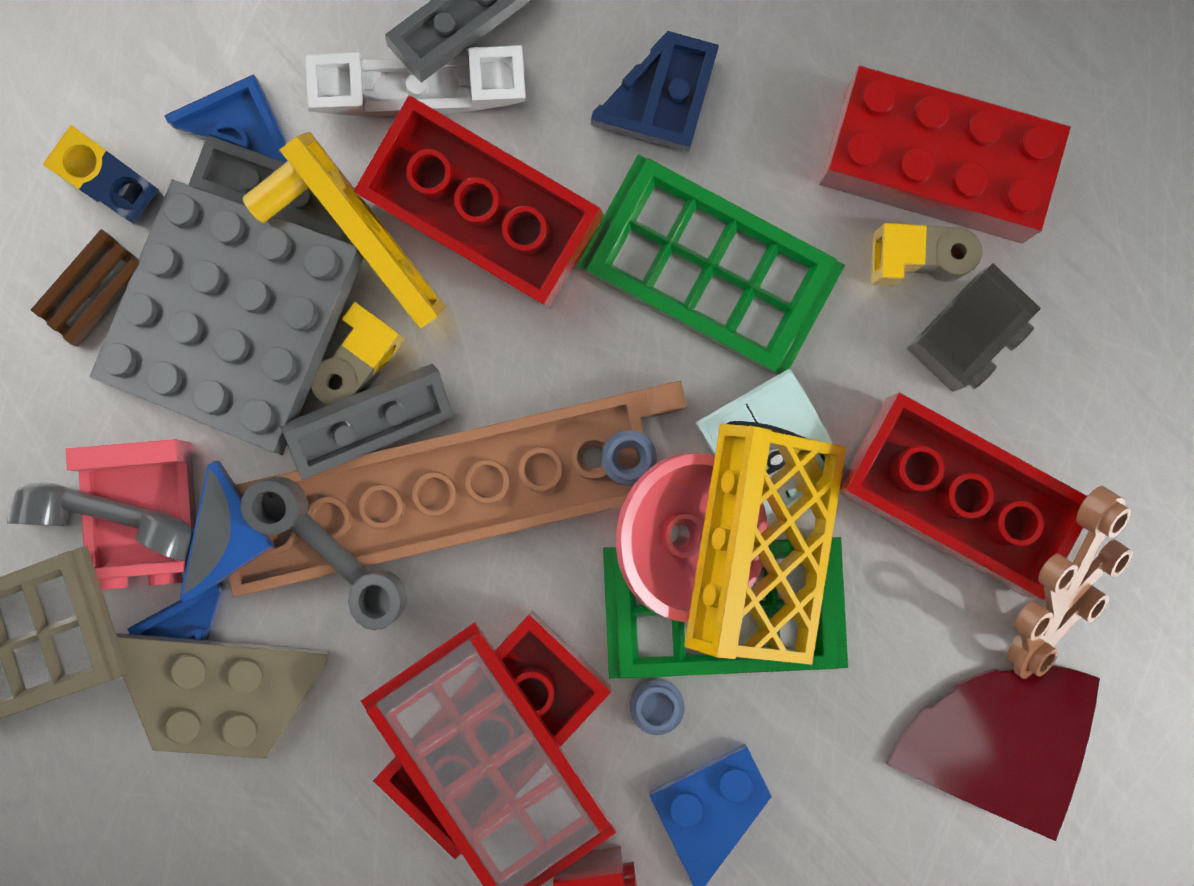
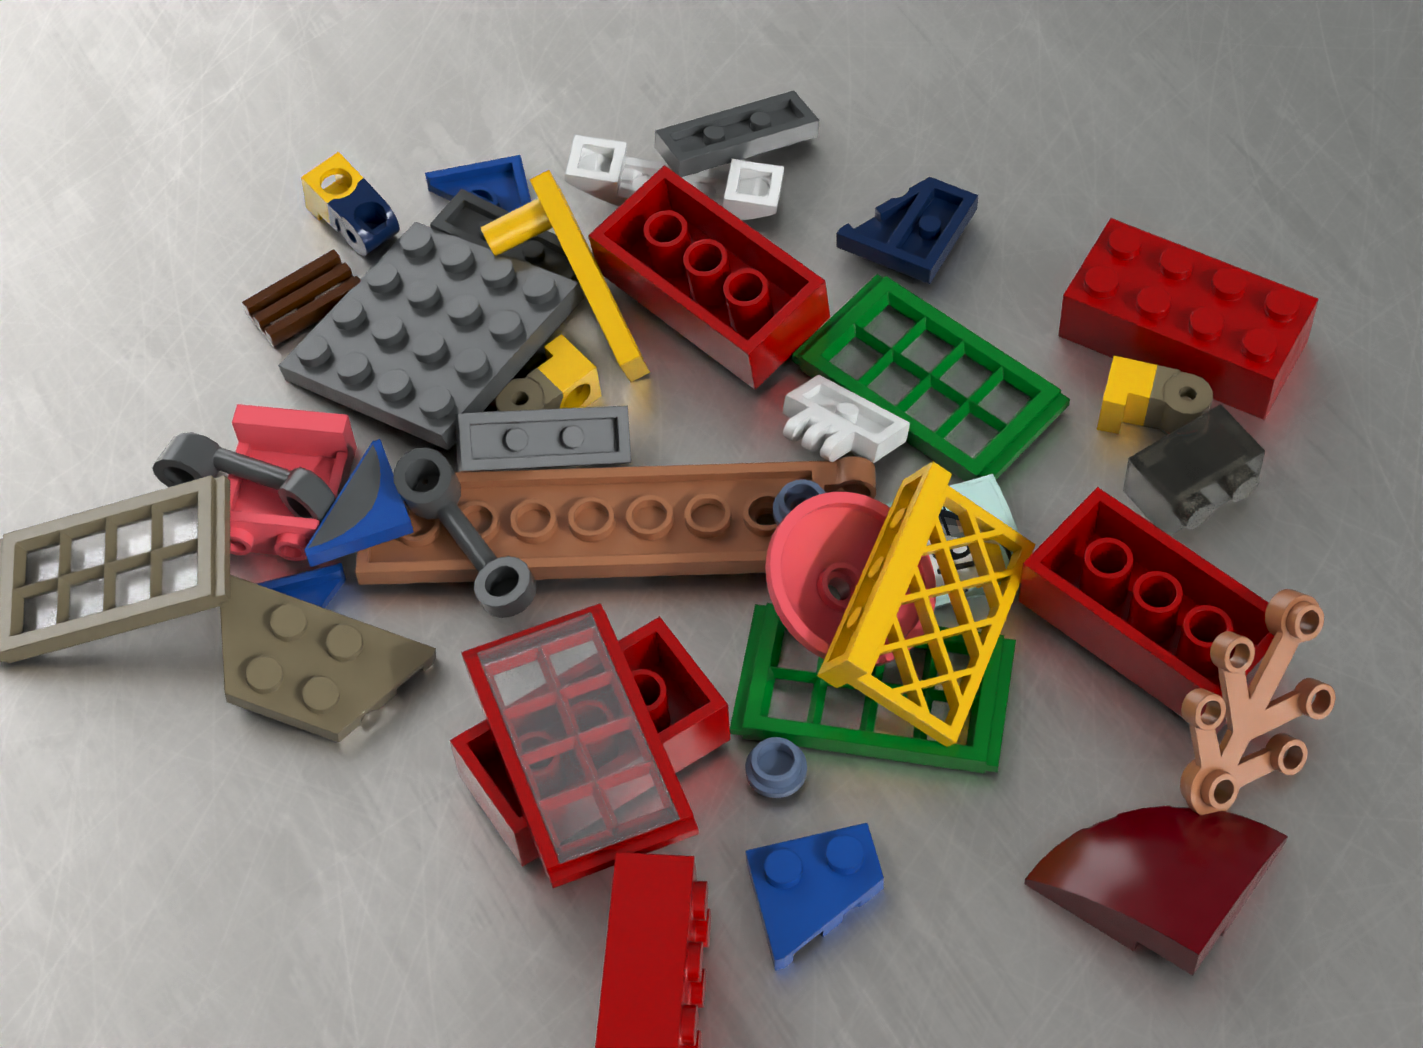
camera: 15 degrees right, 30 degrees down
none -> white hinge [782,375,910,463]

